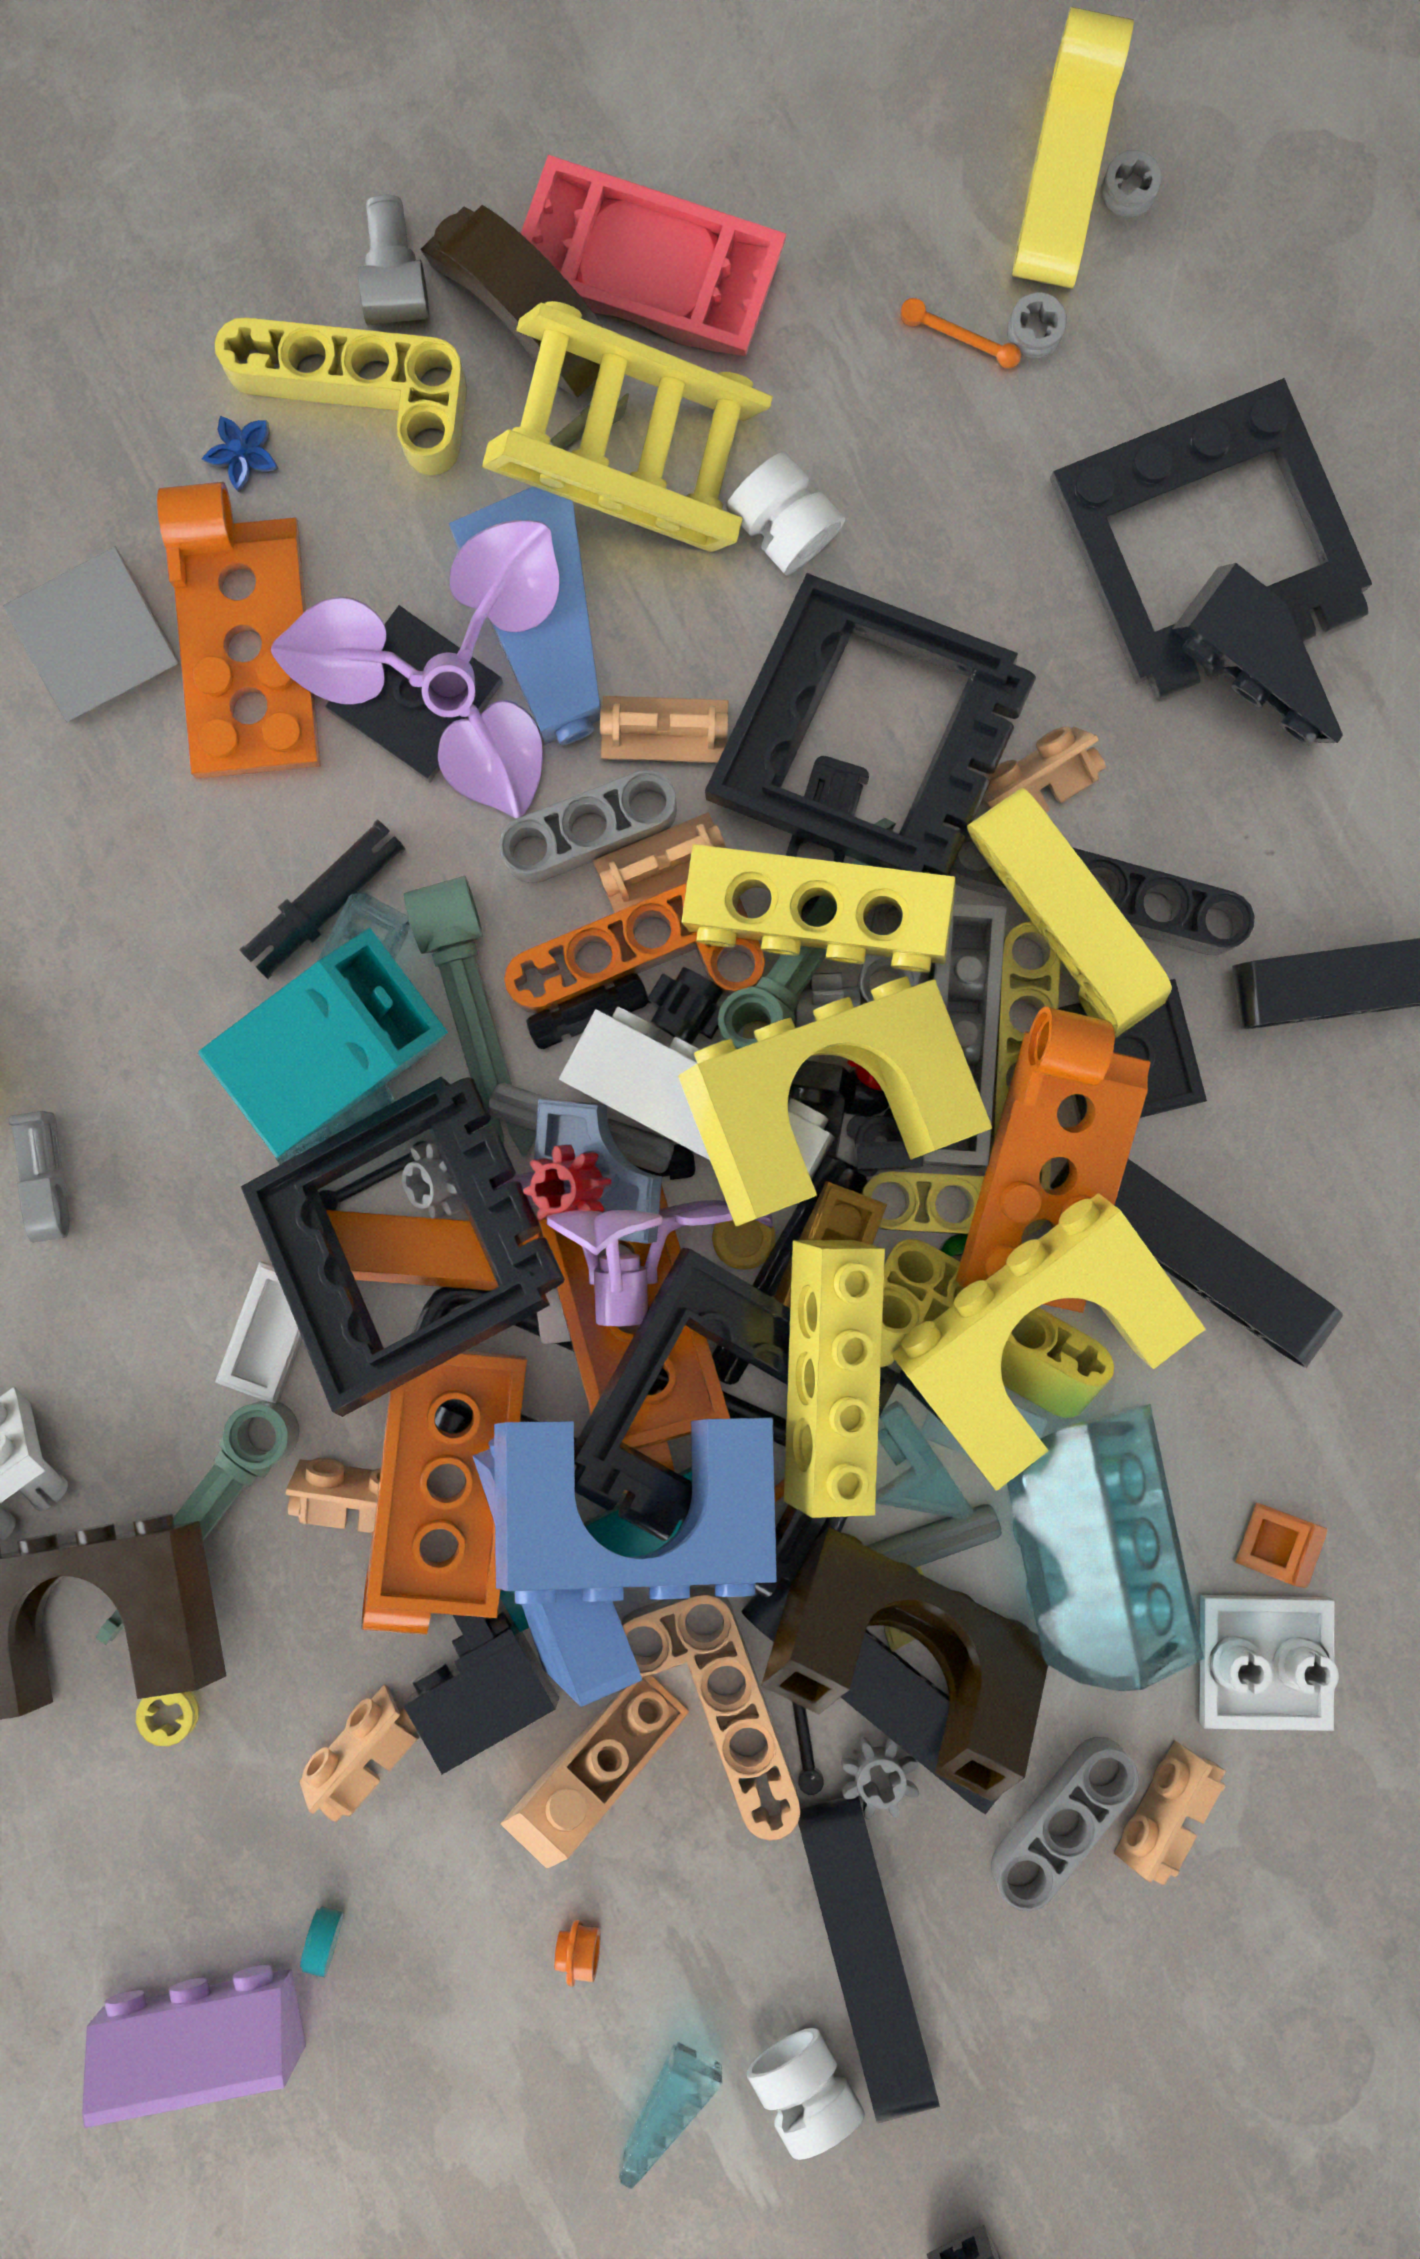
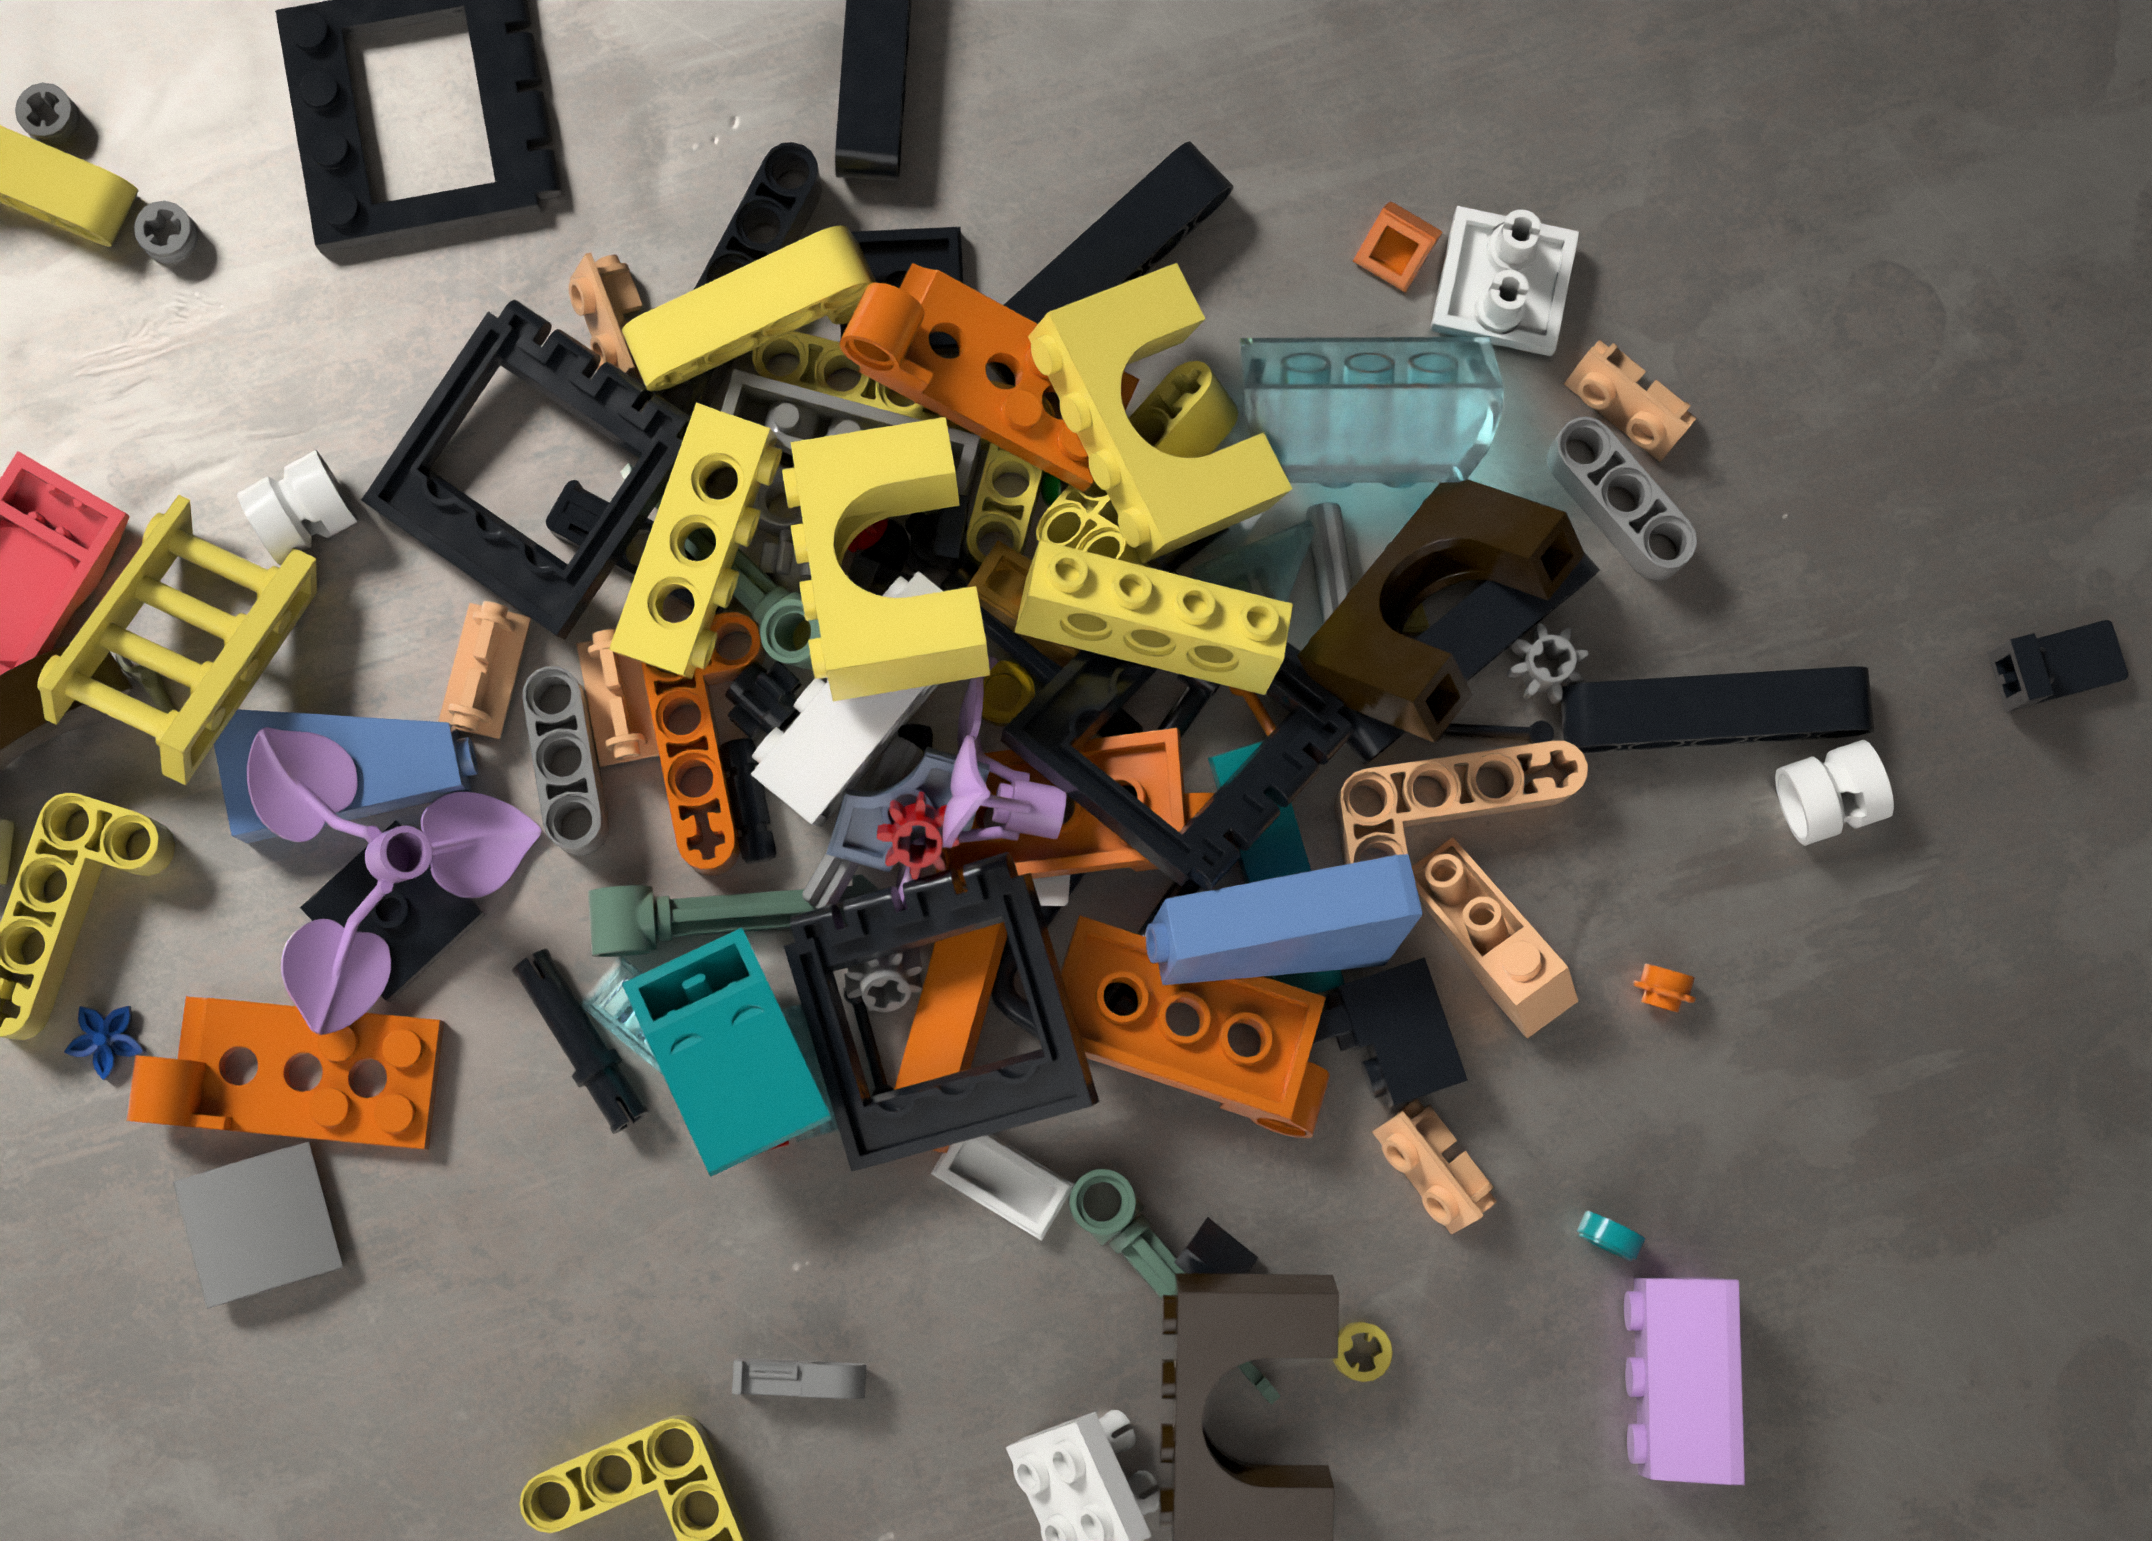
camera: 85 degrees left, 5 degrees down
light nougat hinge [286,1458,381,1533] -> none
medium blue arch [494,1418,777,1604] -> none
clear light blue slope [619,2042,722,2189] -> none
orange hinge [900,298,1022,369] -> none
black slope [1172,563,1343,746] -> none
none -> black tile [1174,1217,1259,1274]

